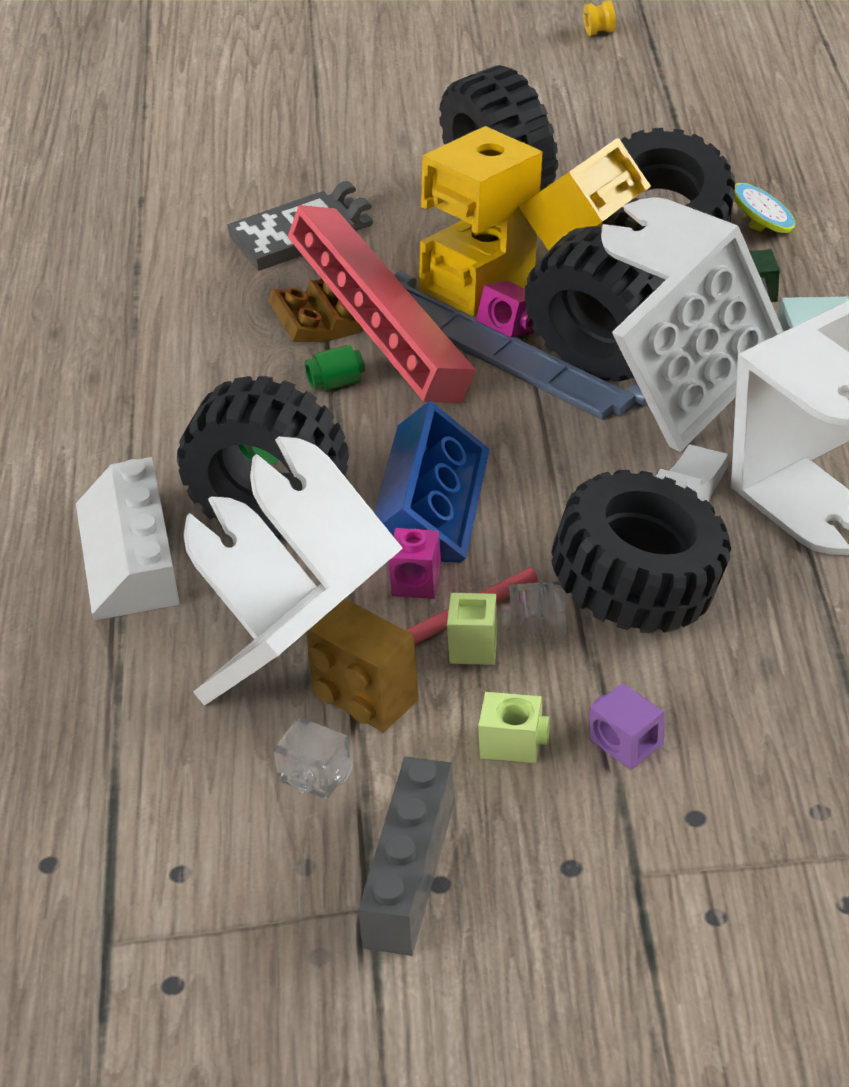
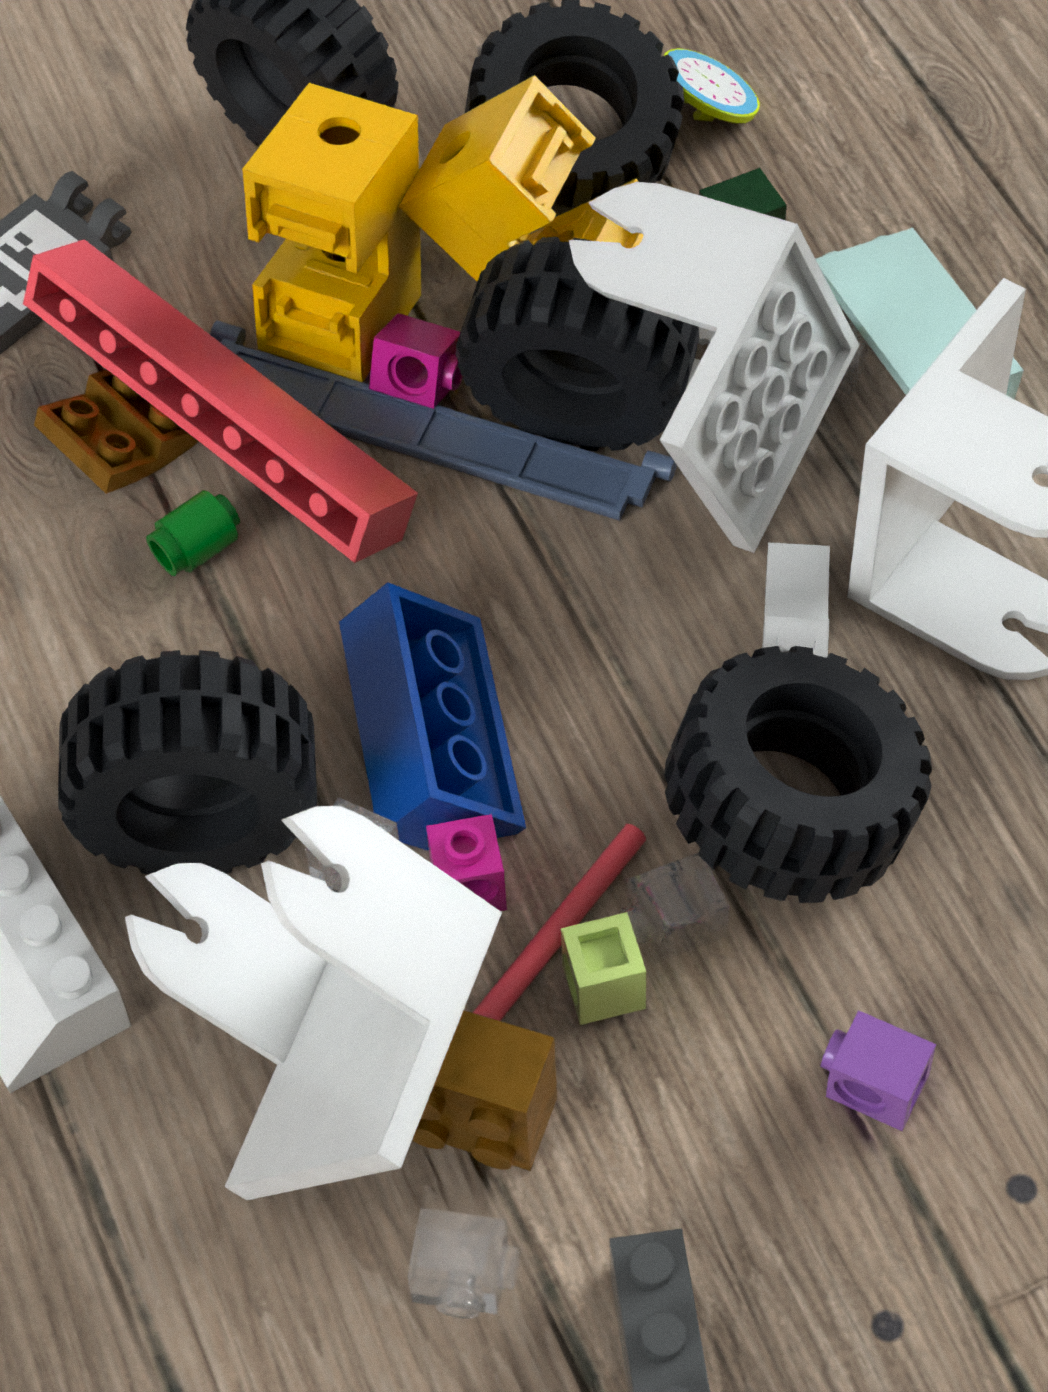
camera: 20 degrees left, 15 degrees up
yellowish green brick [478,692,550,763] -> none

